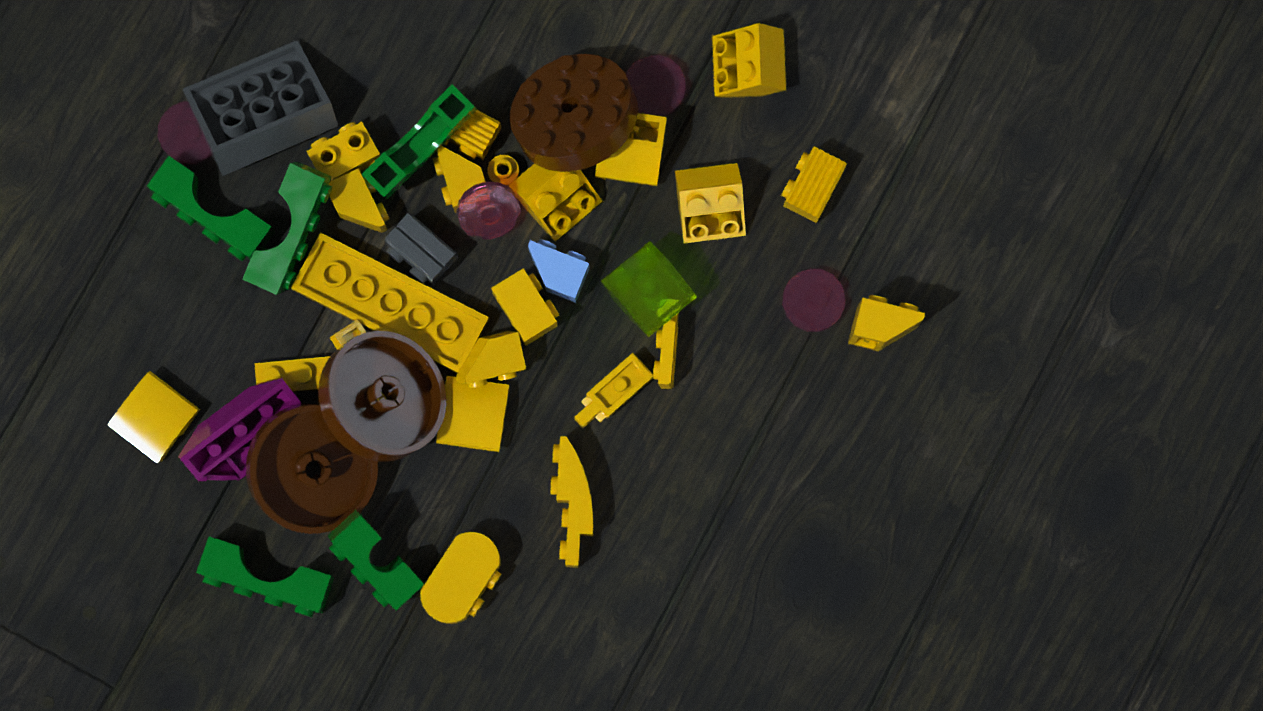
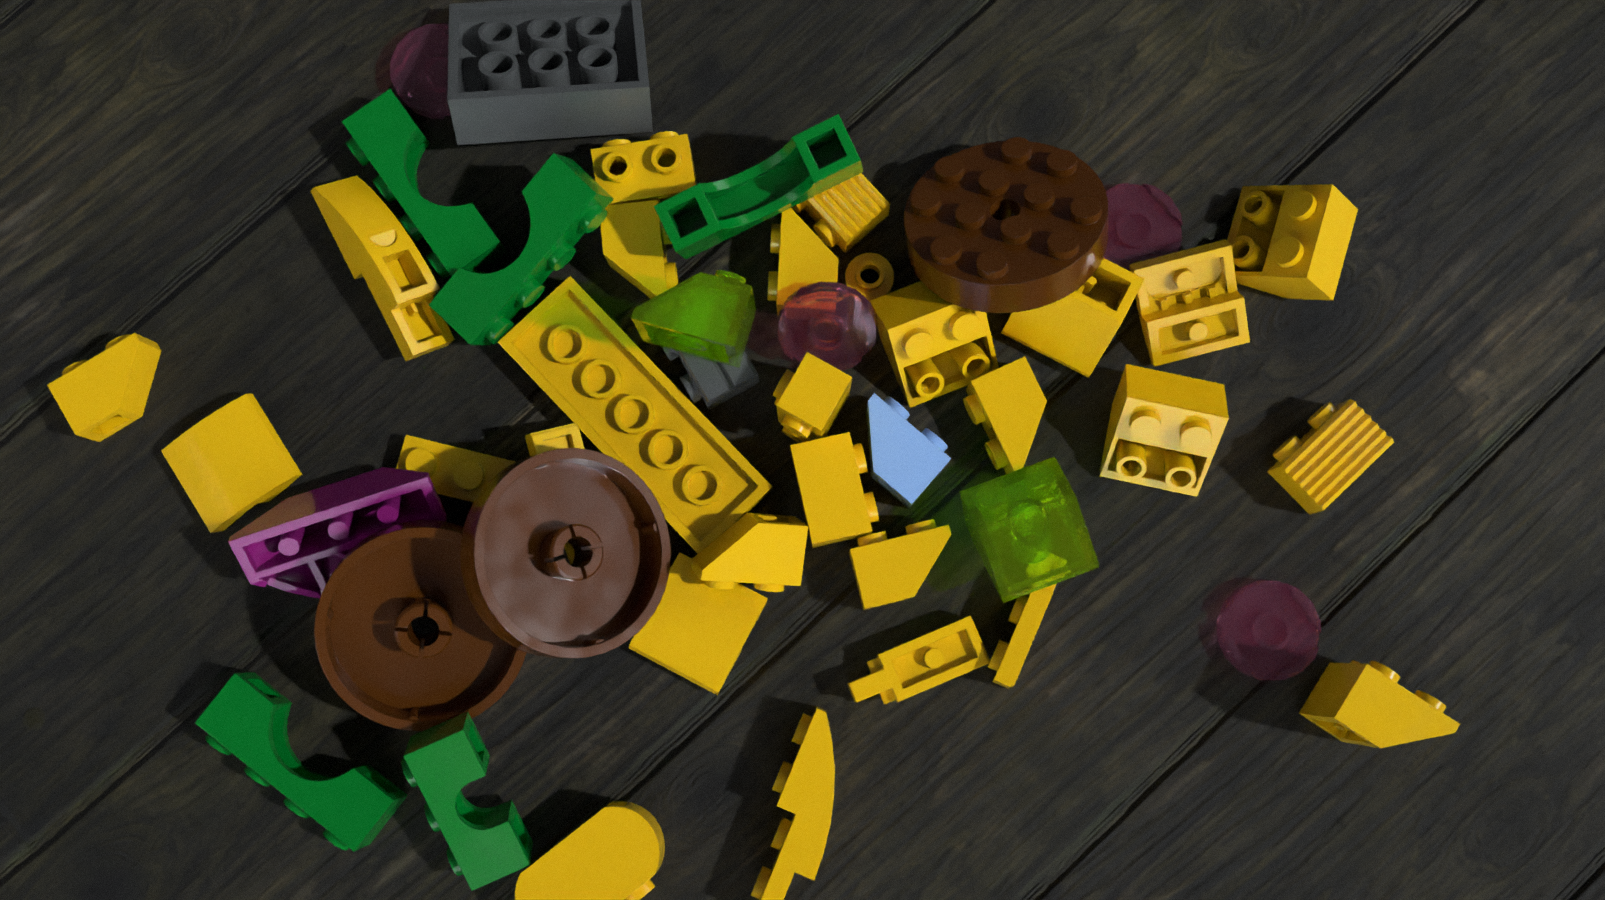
camera: 25 degrees right, 0 degrees up
none -> yellow slope [47,333,161,442]
none -> yellow slope [310,175,455,361]
none -> clear neon green slope [631,270,756,368]
none -> yellow brick [773,352,852,443]
none -> yellow slope [849,519,951,610]
none -> yellow slope [963,356,1047,477]
none -> yellow slope [1129,240,1250,367]

